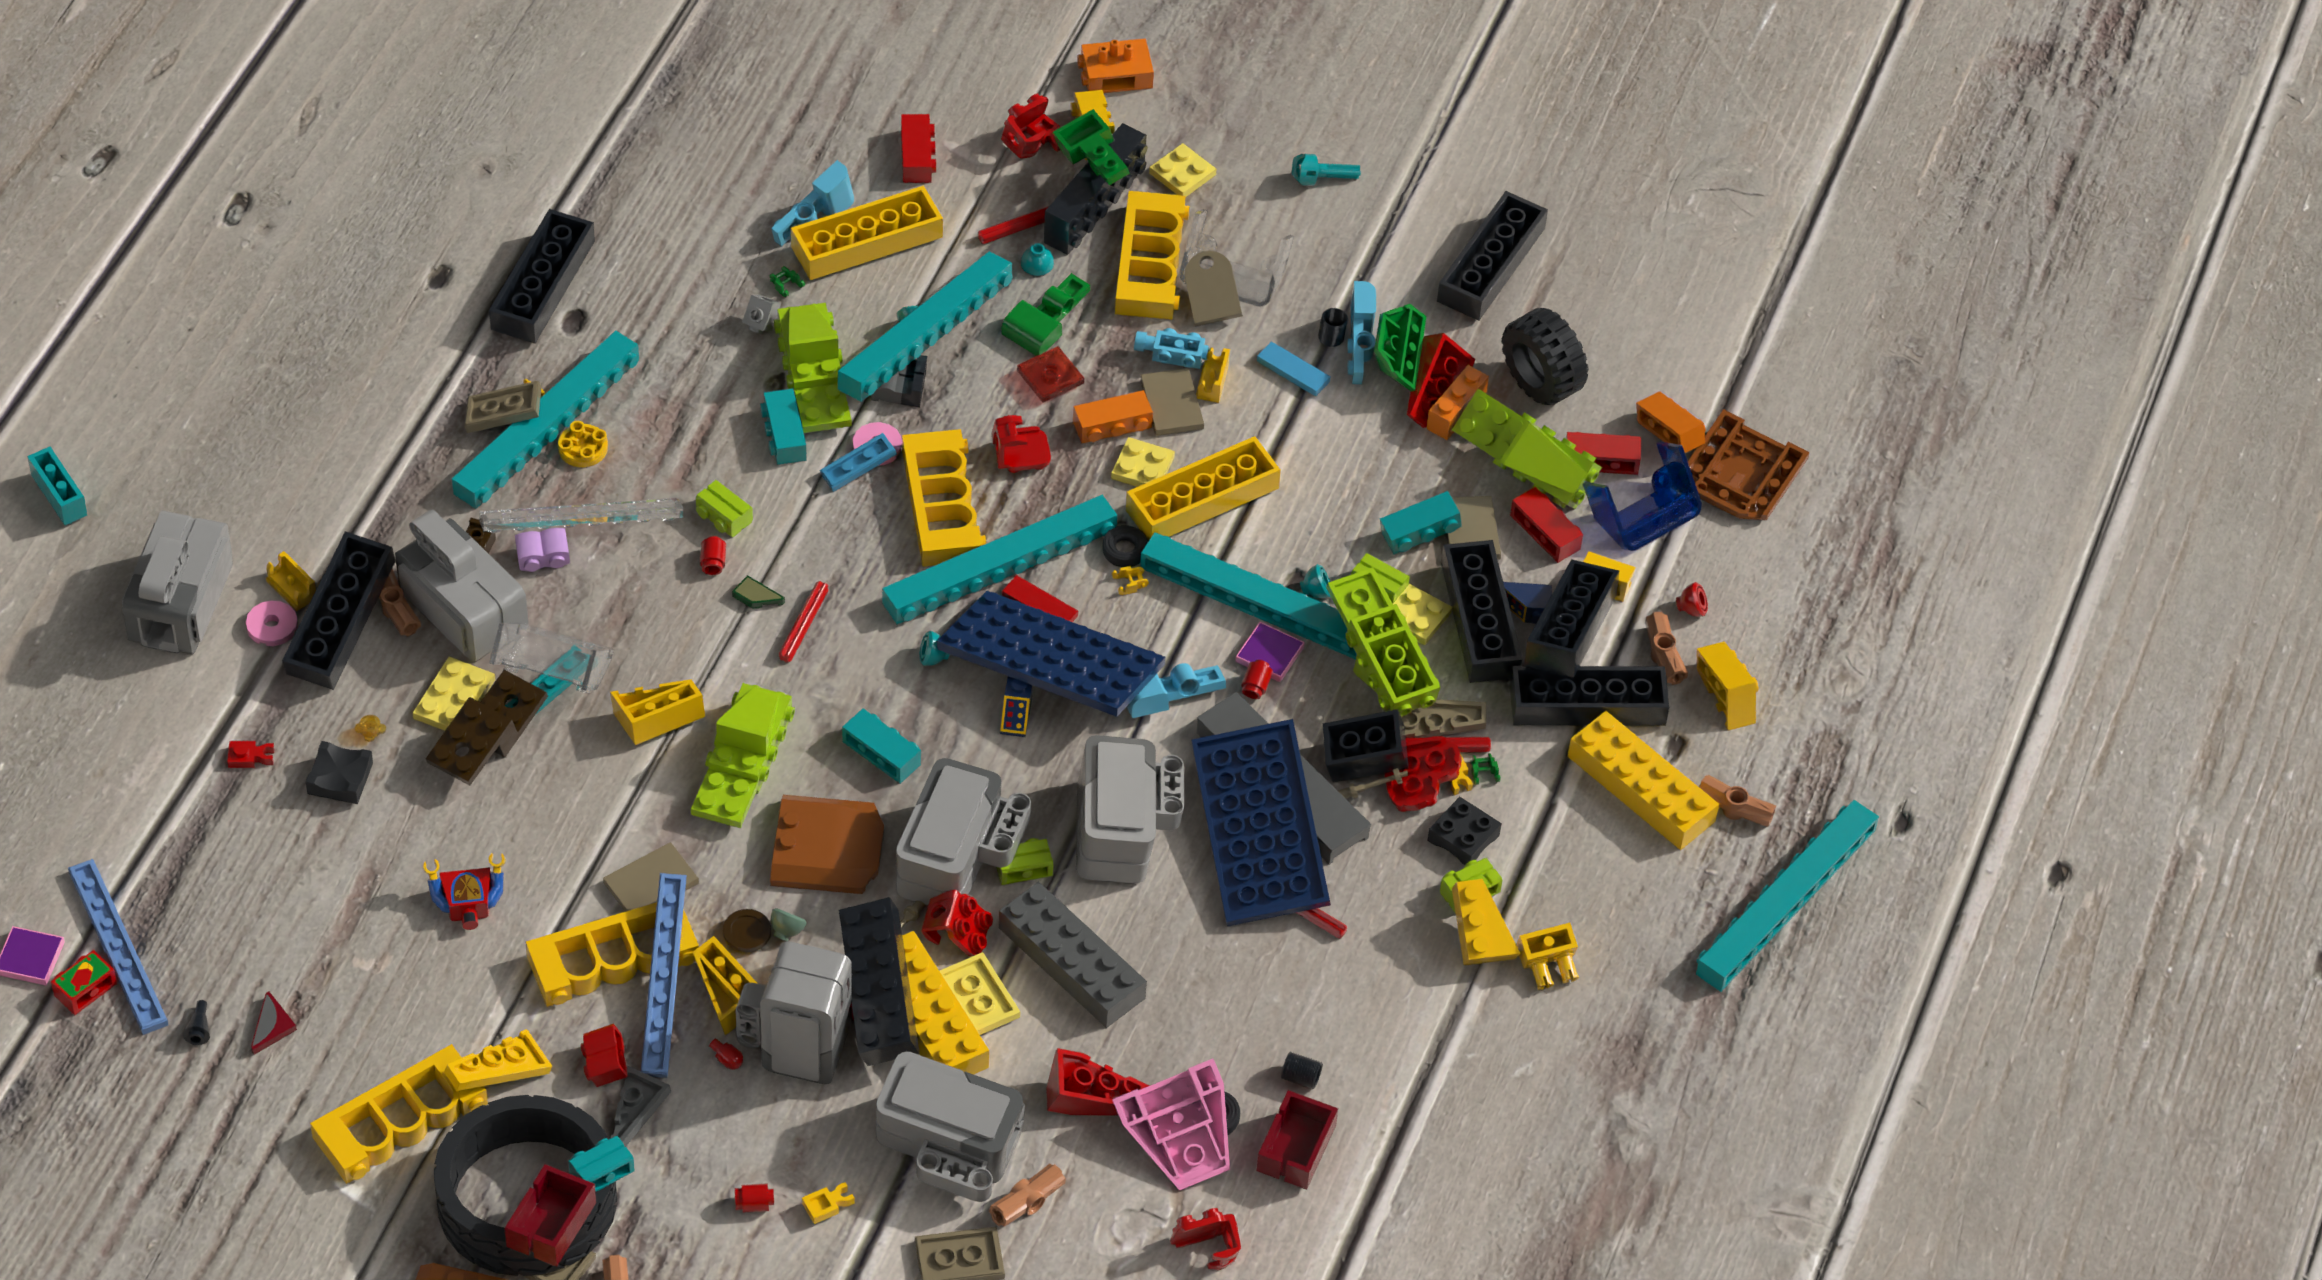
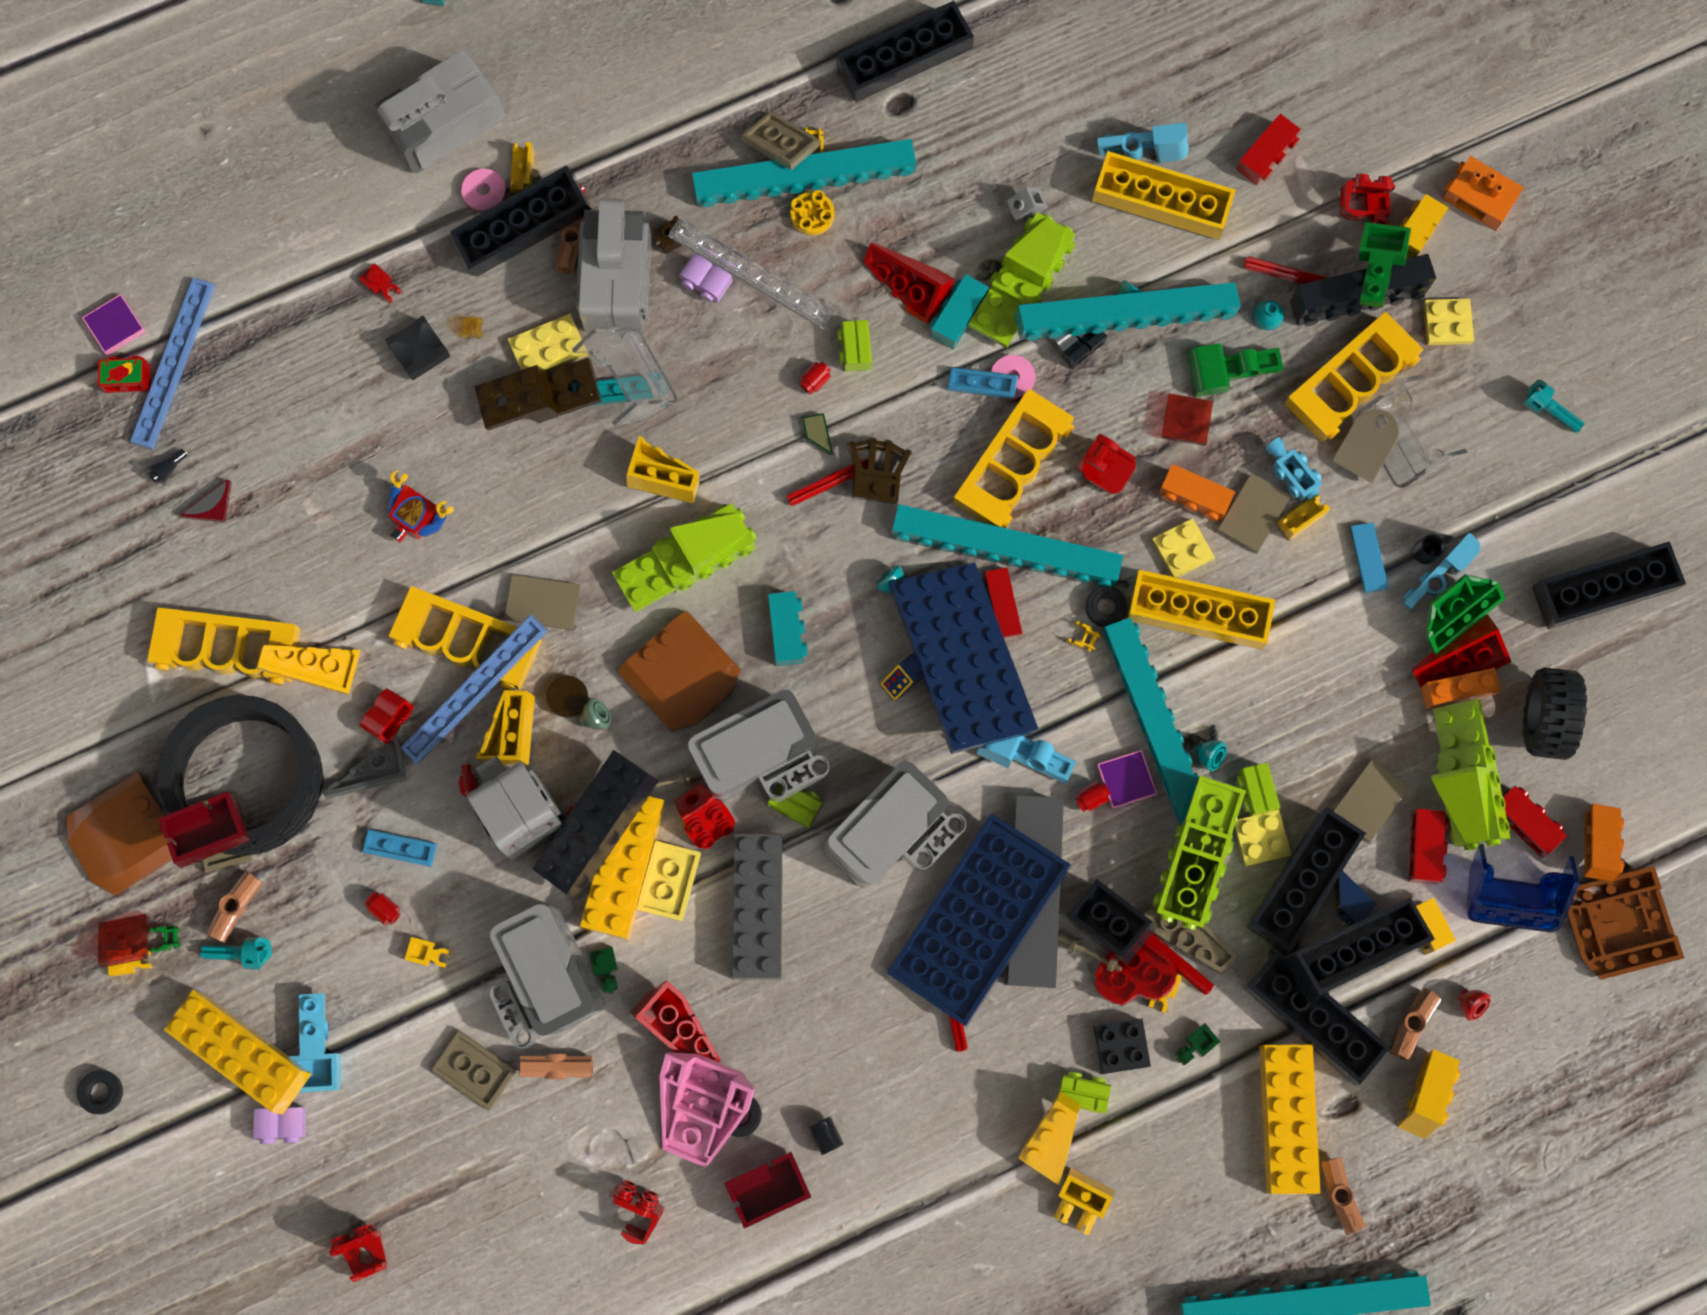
camera: 45 degrees right, 25 degrees up
teal brick [568,1136,635,1192] -> none
green piece [769,266,805,298] -> none
teal brick [1380,491,1462,555] -> none
green piece [1470,753,1501,785] -> none
none -> dark azure tile [362,829,438,867]
none -> dark brown plate [847,437,912,504]
none -> red wedge [863,242,955,324]
none -> dark green plate [1174,1023,1220,1066]

